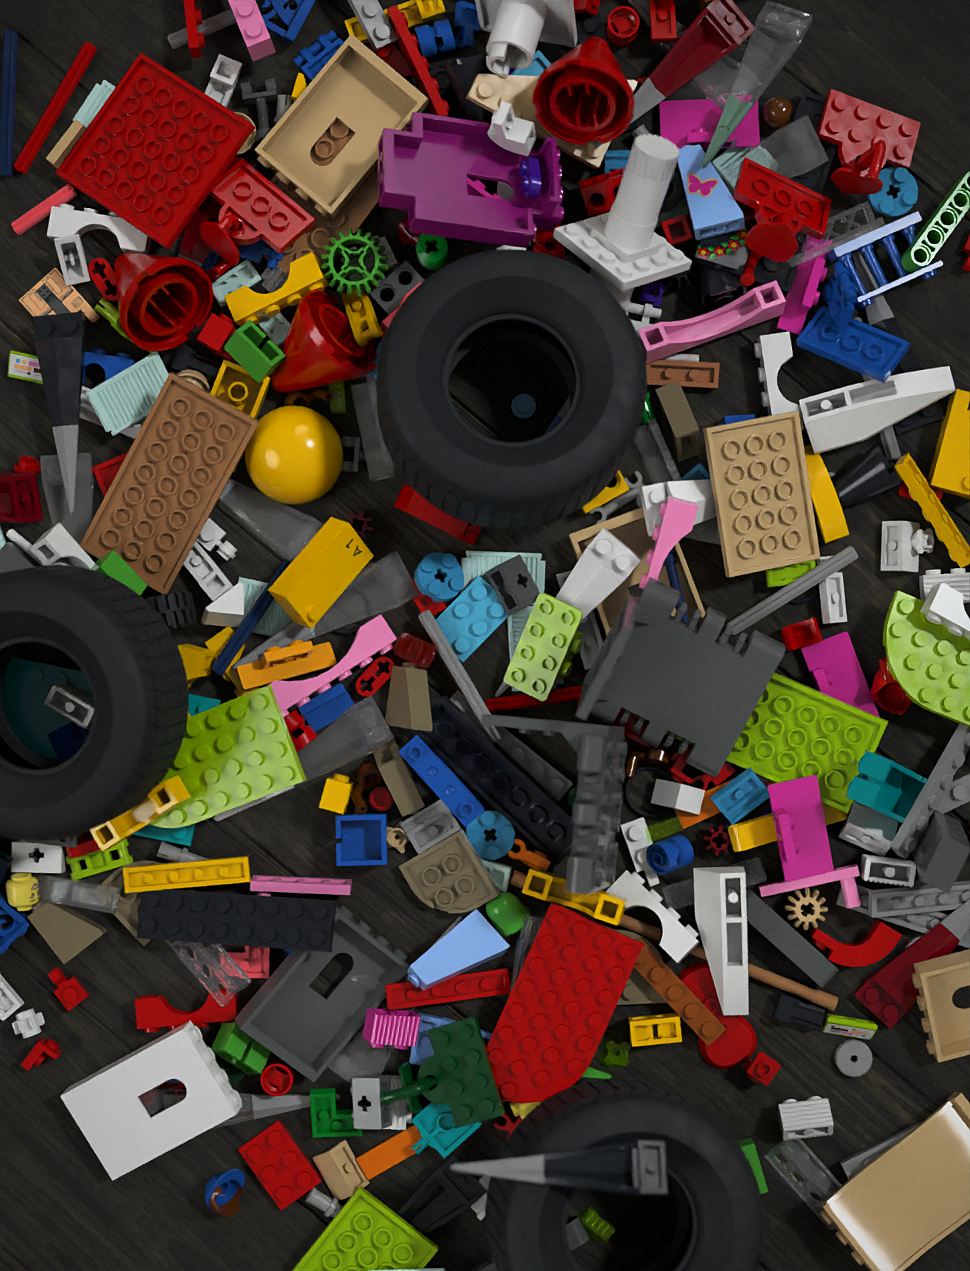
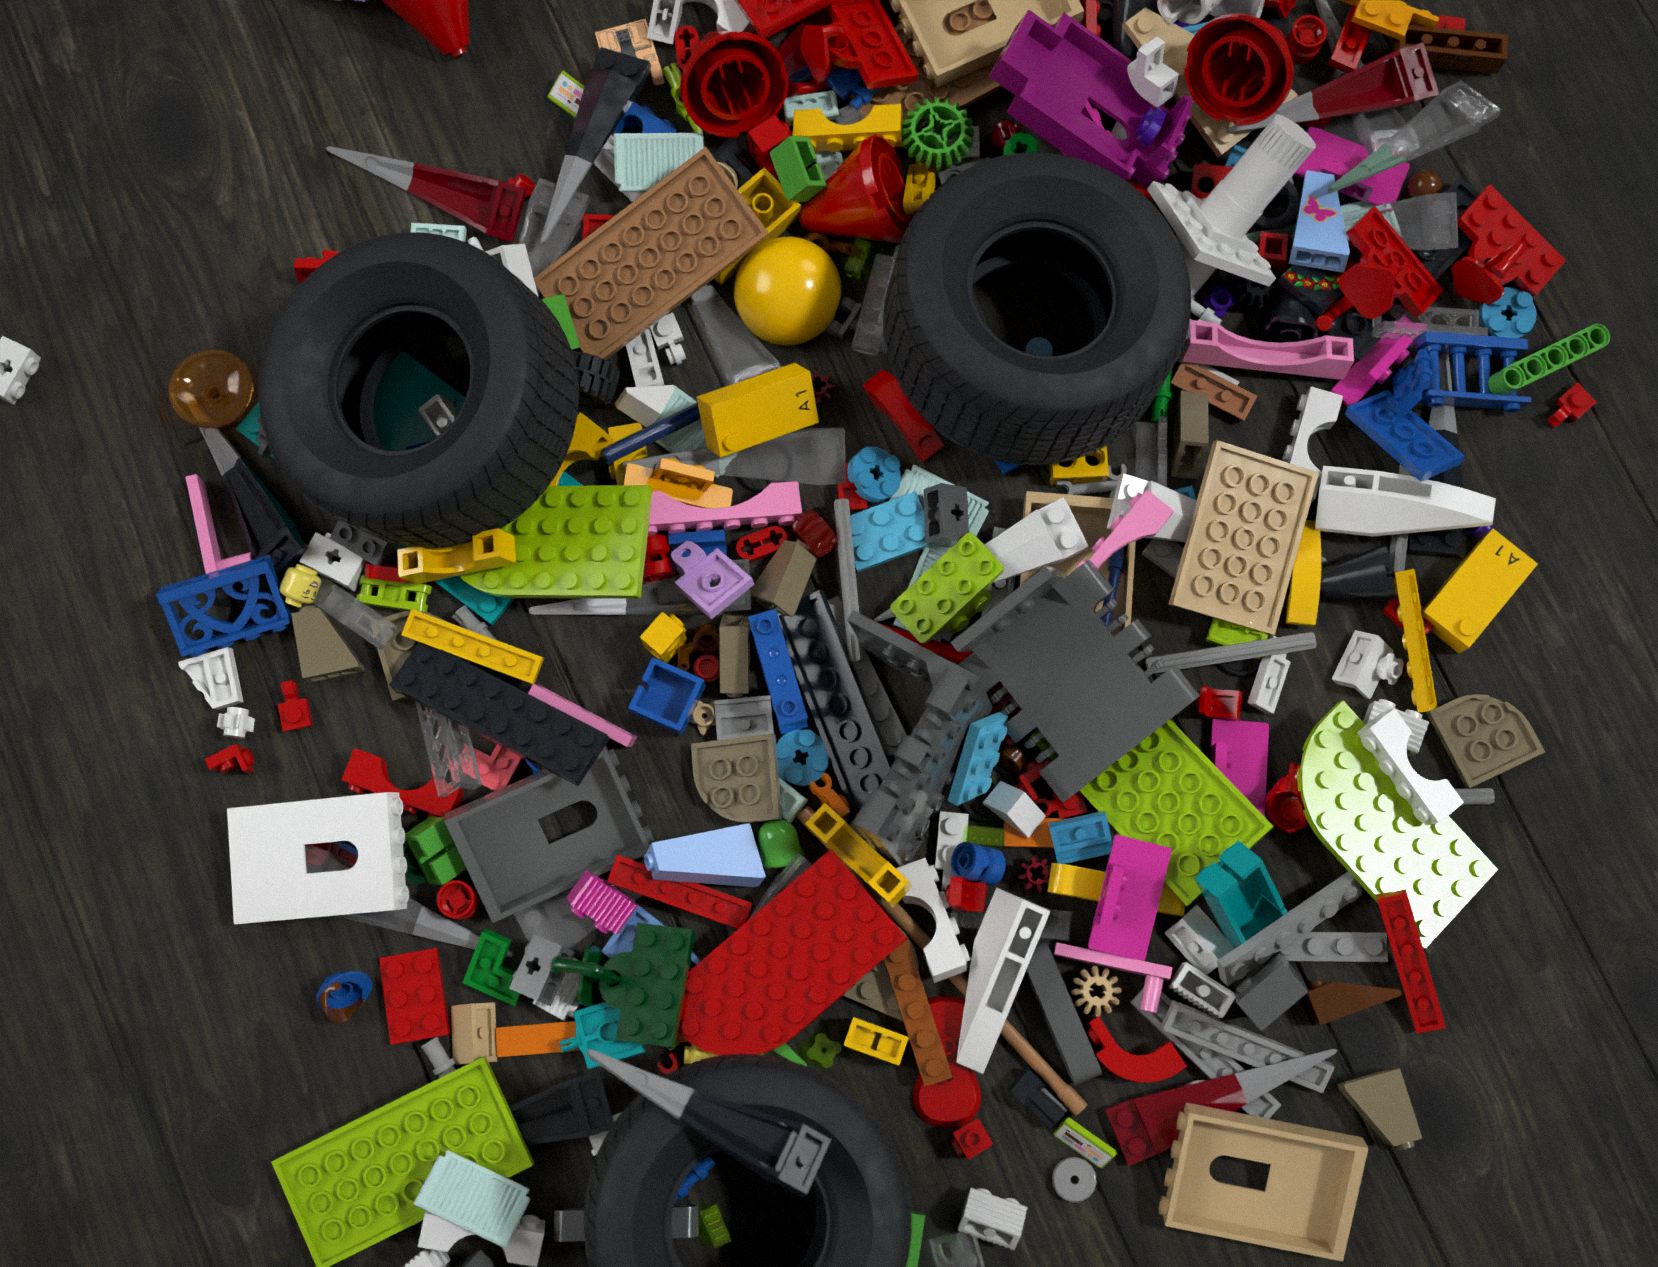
camera: 30 degrees right, 10 degrees down
none -> lavender plate [671,541,754,620]
none -> red bracket [946,877,987,912]
none -> medium azure plate [948,712,1008,806]

